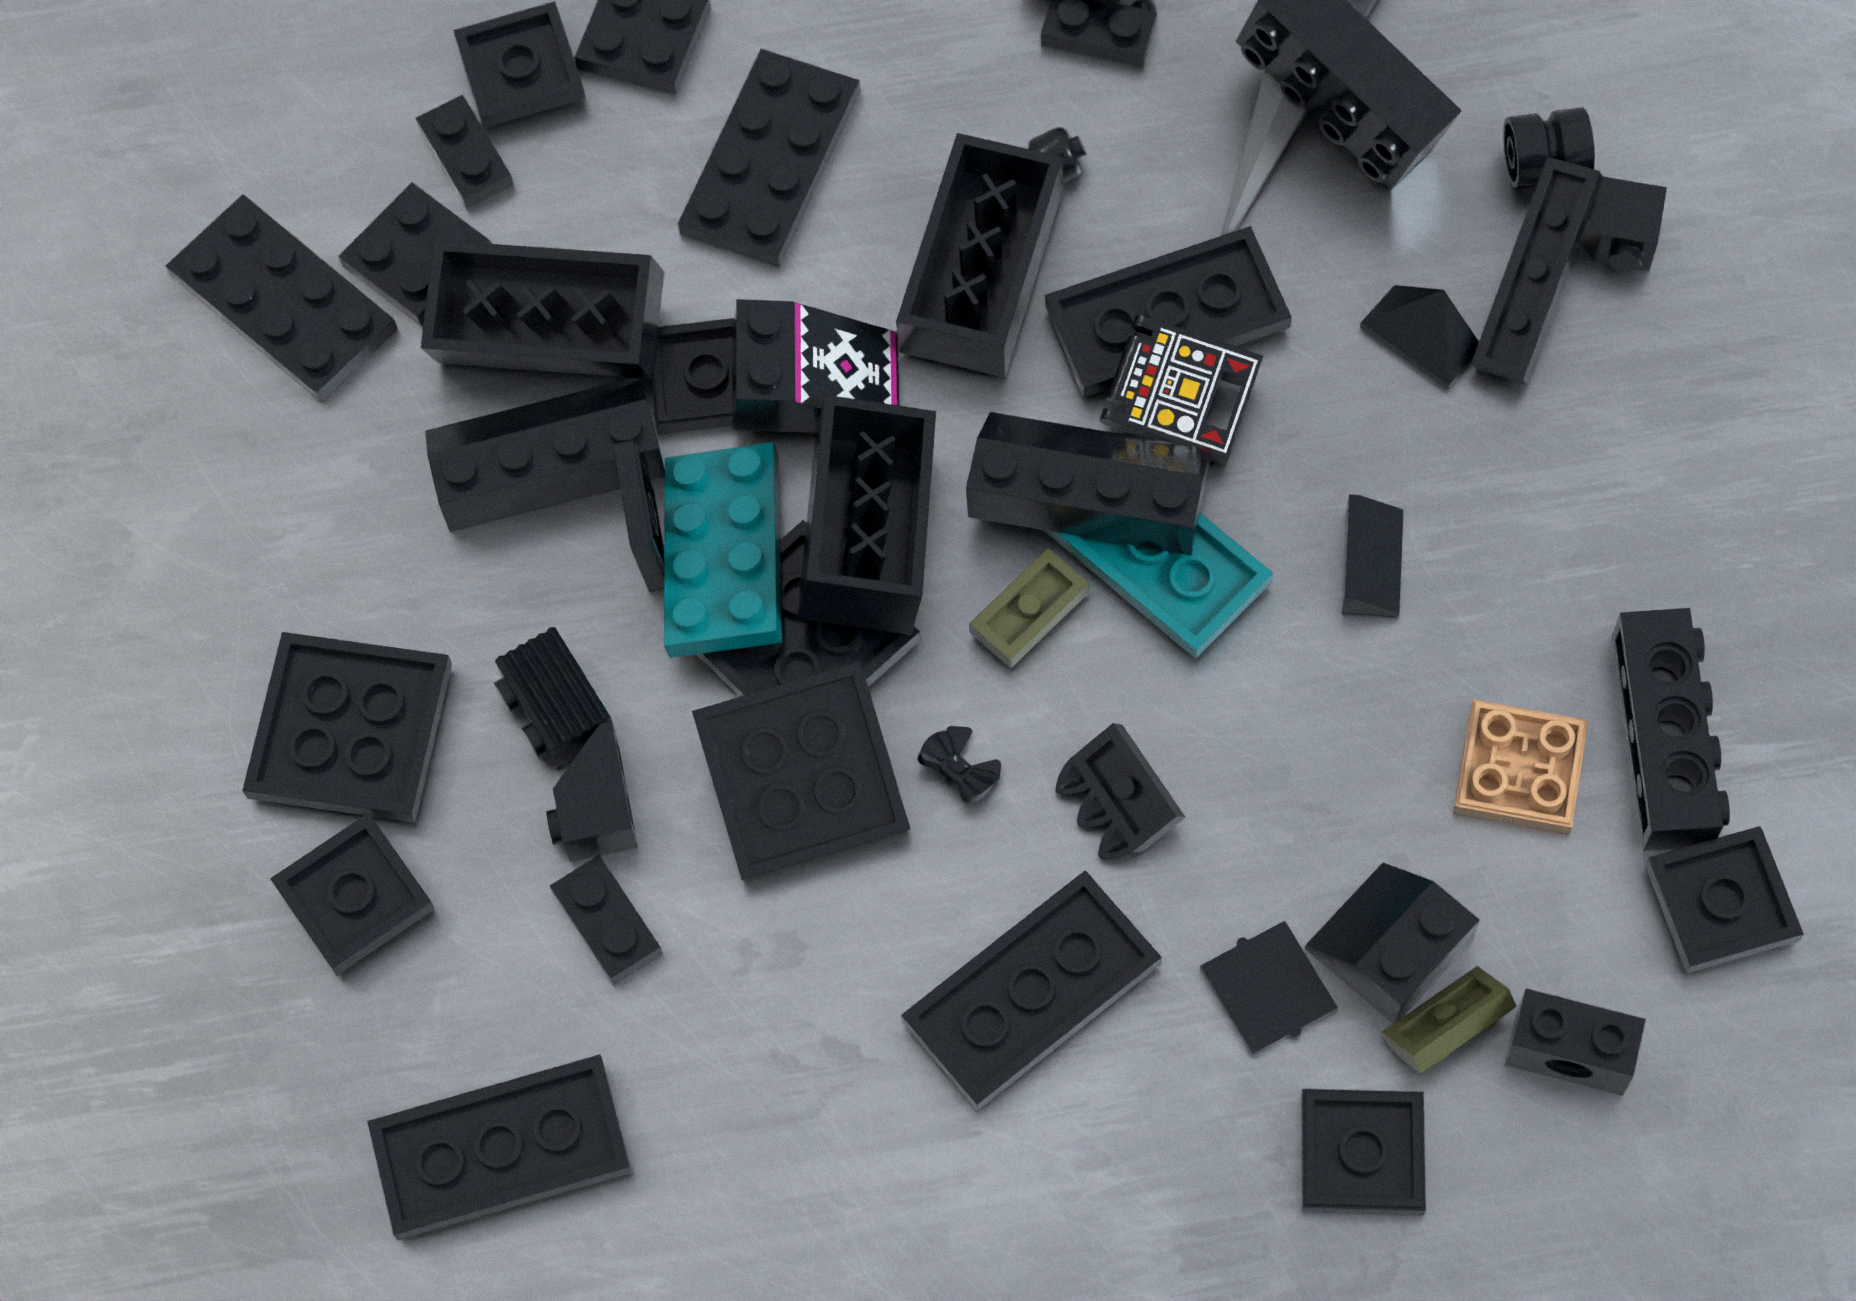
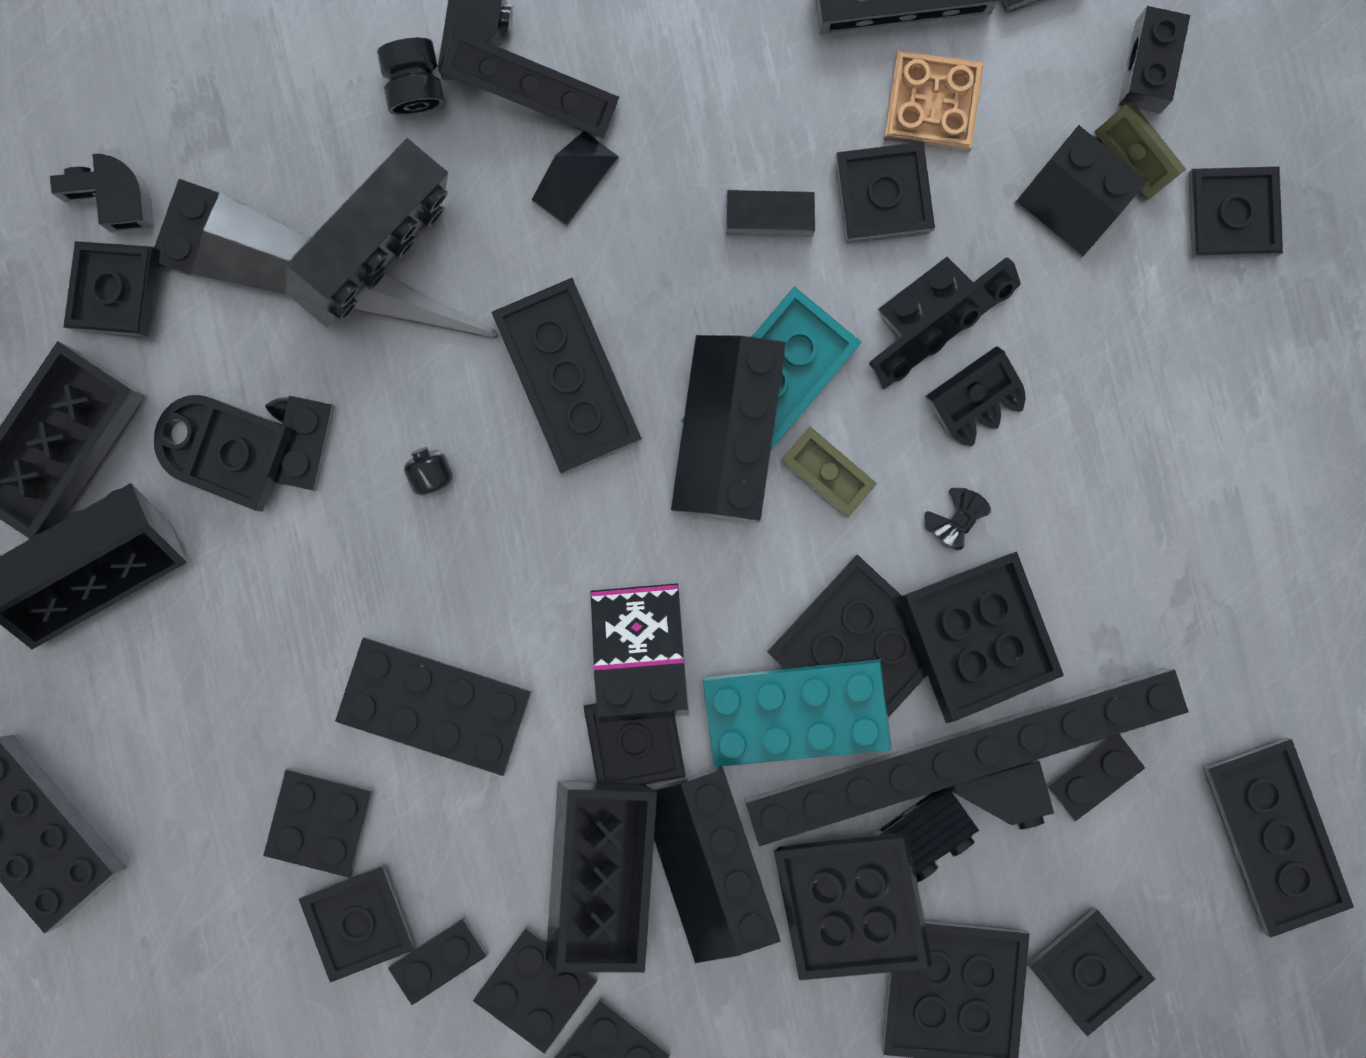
camera: 100 degrees left, 20 degrees up
black tile [613,440,664,592] -> none
black brick [797,394,936,635] -> none
black brick [896,133,1063,377] -> none
black plate [901,870,1162,1111] -> none
black container [1099,315,1263,466] -> none
black piece [1200,921,1338,1057] -> none
none -> black brick [744,668,1189,847]
none -> black plate [774,832,932,980]
none -> black plate [835,142,935,242]
none -> black bracket [869,257,1021,389]

